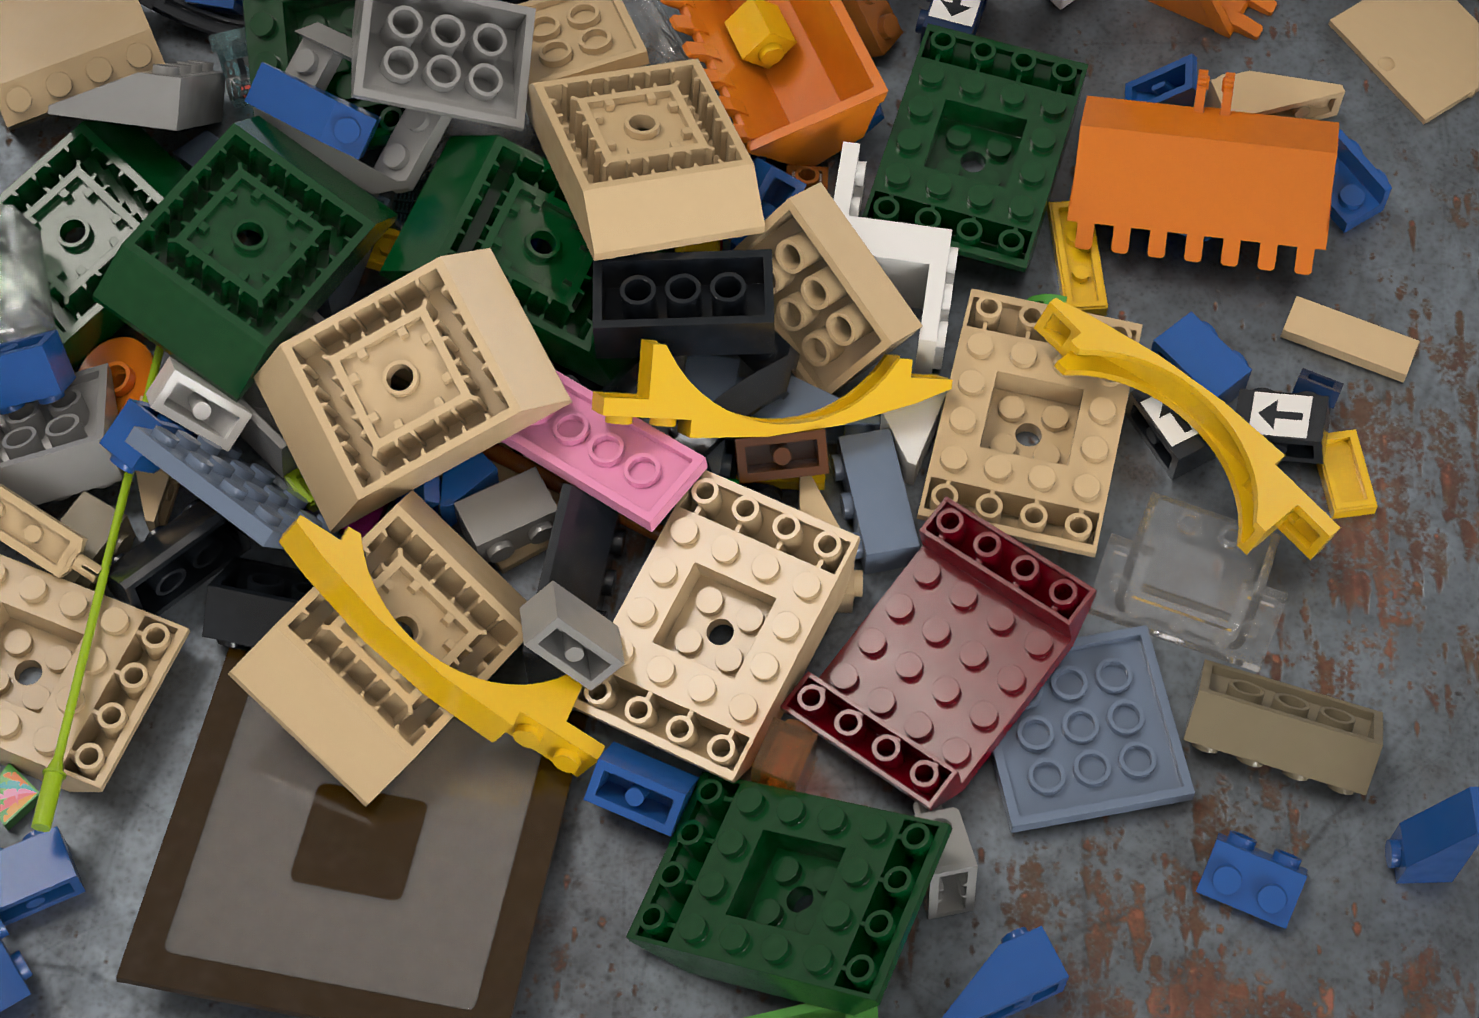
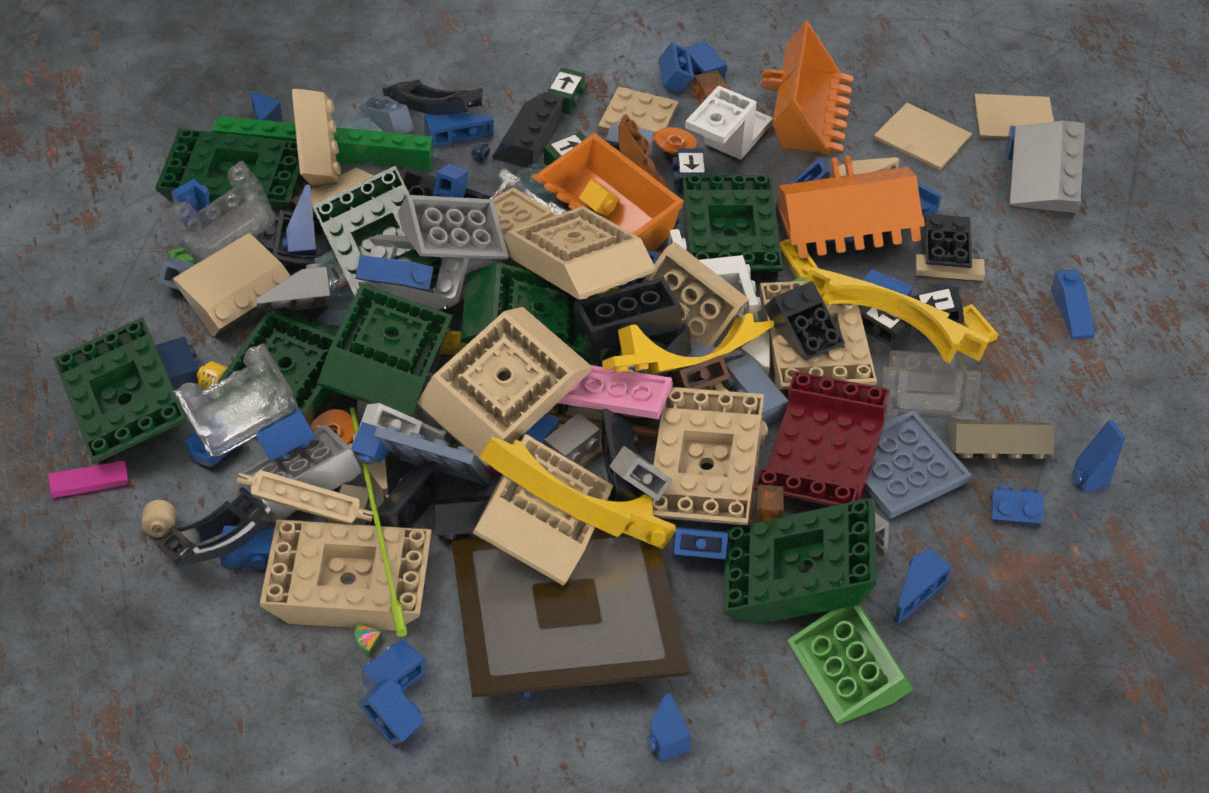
camera: 20 degrees left, 15 degrees down
none -> black slope [764,281,845,361]
none -> black slope [921,214,972,268]

